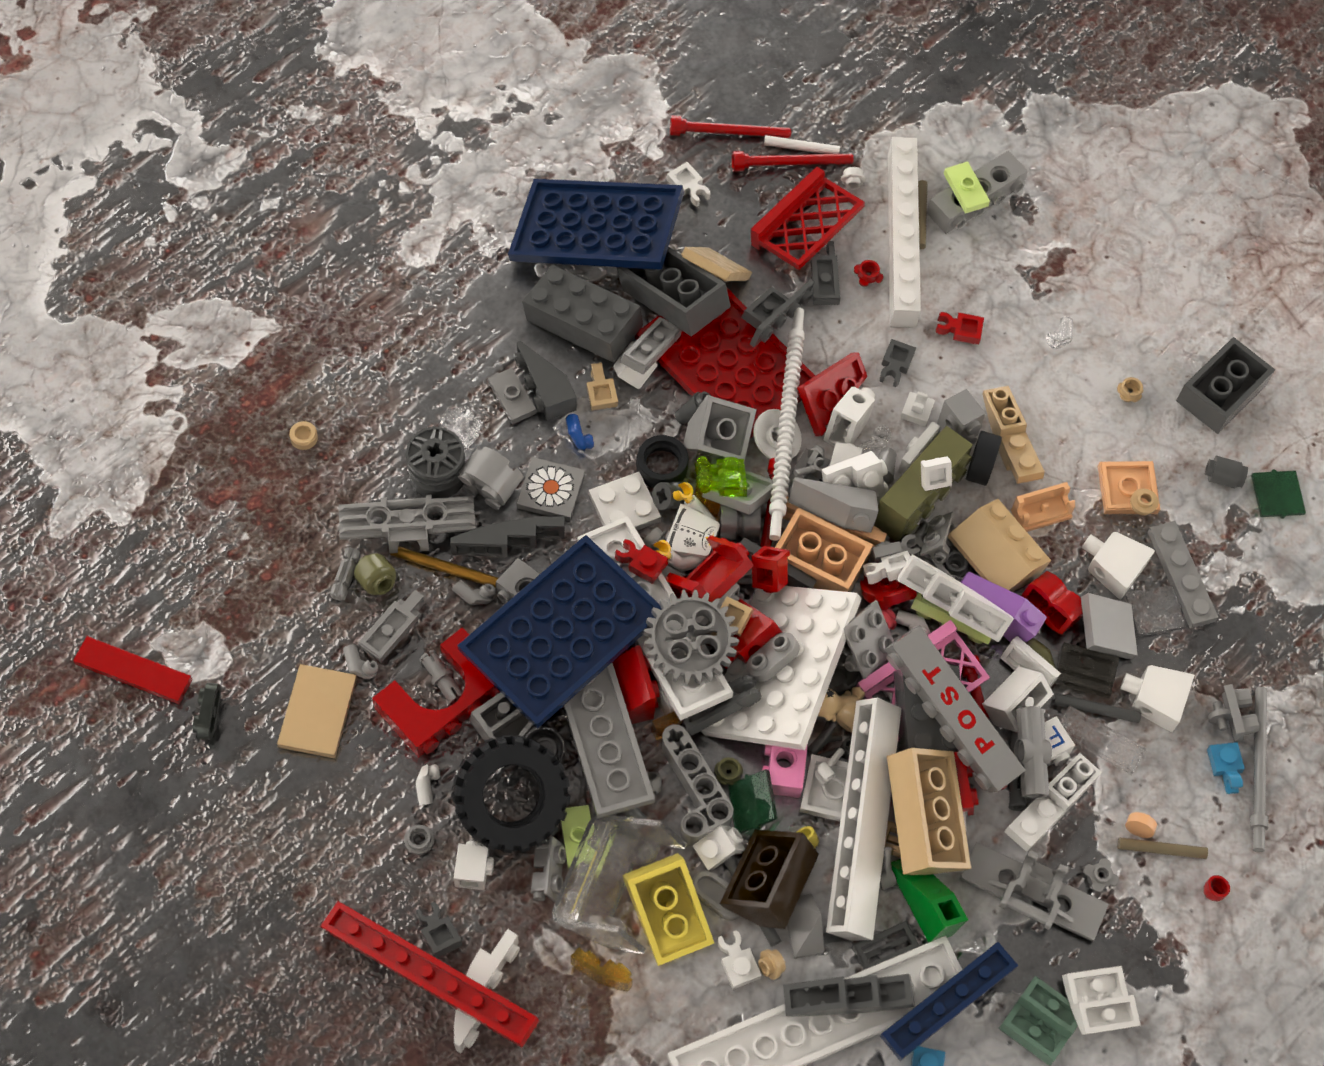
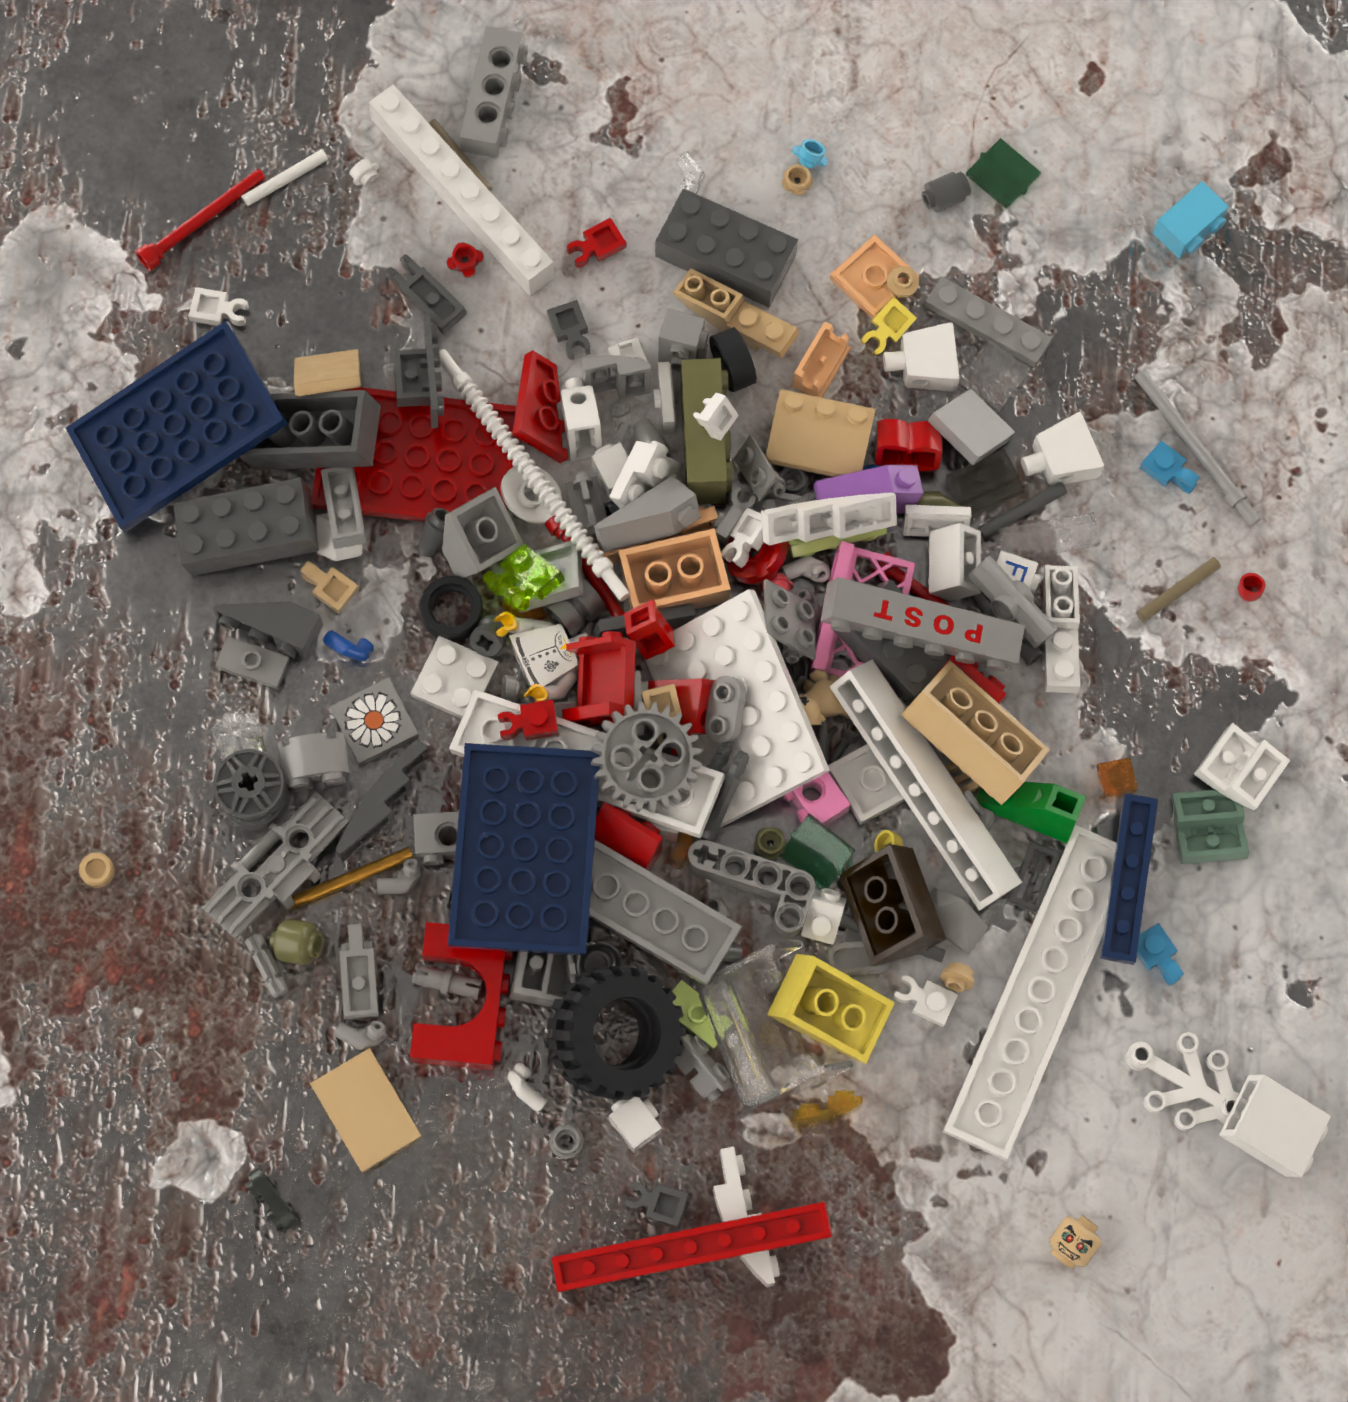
camera: 40 degrees left, 10 degrees up
red tile [73,636,193,705] -> none
red piece [732,151,854,172] -> none
red fence [751,166,865,270] -> none
dark grey slope [783,974,915,1017] -> none
light grey hand [793,457,824,479] -> none
white hand [814,748,844,785] -> none
yellowish green plate [943,161,990,214] -> none
light grey piece [960,842,1109,942] -> none
light grey plate [1084,858,1119,892] -> none
light nougat tile [1125,812,1157,838] -> none
dark grey brick [1176,337,1276,434] -> none
light grey hips [1207,684,1259,743] -> none
none -> light grey slope [582,355,651,400]
none -> dark grey brick [655,188,798,308]
none -> medium azure plate [792,139,828,168]
none -> light yellow plate [860,297,917,356]
none -> clear orange tile [1096,757,1138,798]

